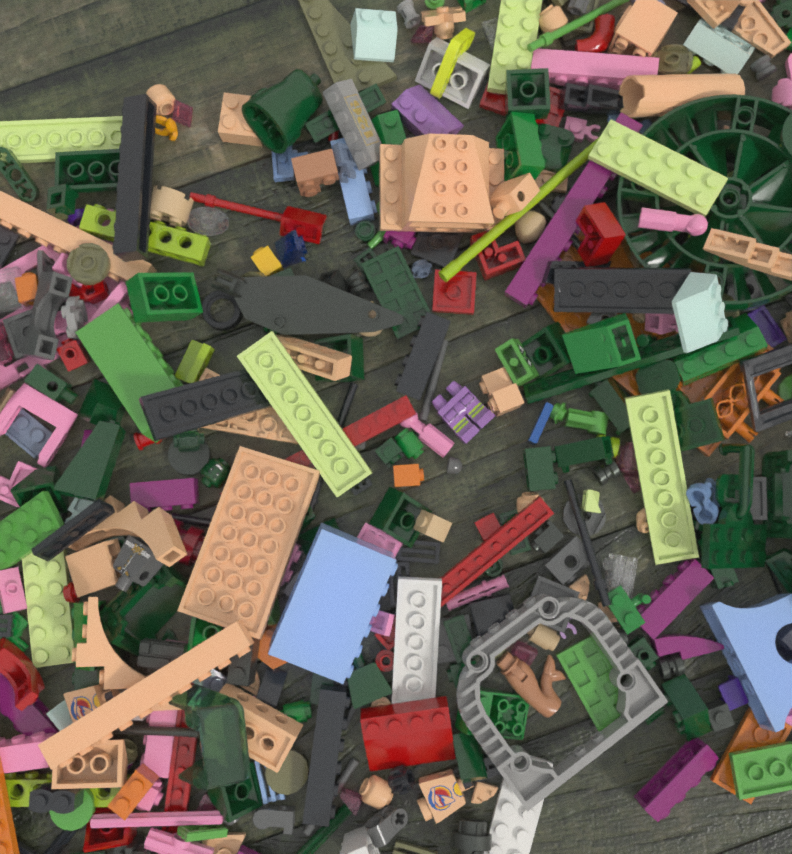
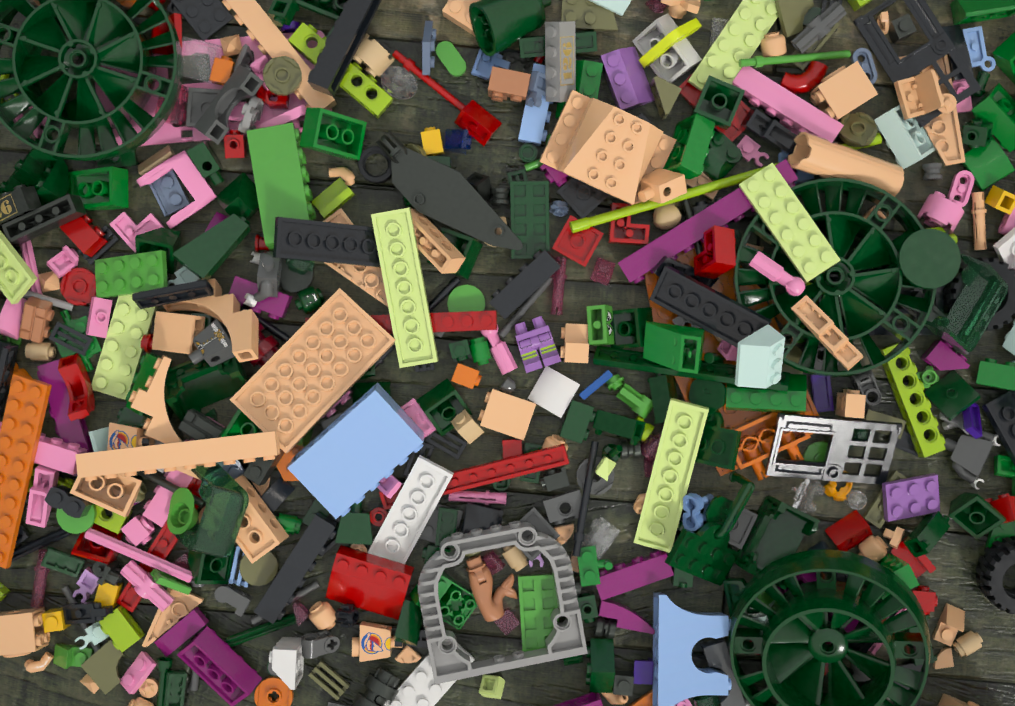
camera: 20 degrees right, 5 degrees up
orange brick [107,763,160,821] -> none
none -> bright pink slope [26,465,60,528]
none -> bright green piece [167,488,198,535]
none -> light nougat slope [220,34,242,57]
none -> dark grey torso [243,250,282,308]
none -> light nougat arm [329,167,355,186]
none -> sand blue plate [422,21,437,75]
none -> bright green tile [436,41,466,77]
none -> bright green tile [447,285,486,312]
none -> light nougat brick [478,389,536,440]
none -> yellowish green slope [479,674,505,699]
none -> clear pink tile [494,608,521,636]
none -> white slope [527,366,580,418]
none -> clear pink pin [550,257,567,315]
none -> clear pink slope [590,257,615,285]
none -> light nougat arm [601,693,628,705]
none -> dark green plate [602,444,623,462]
none -> olive slope [649,76,681,121]

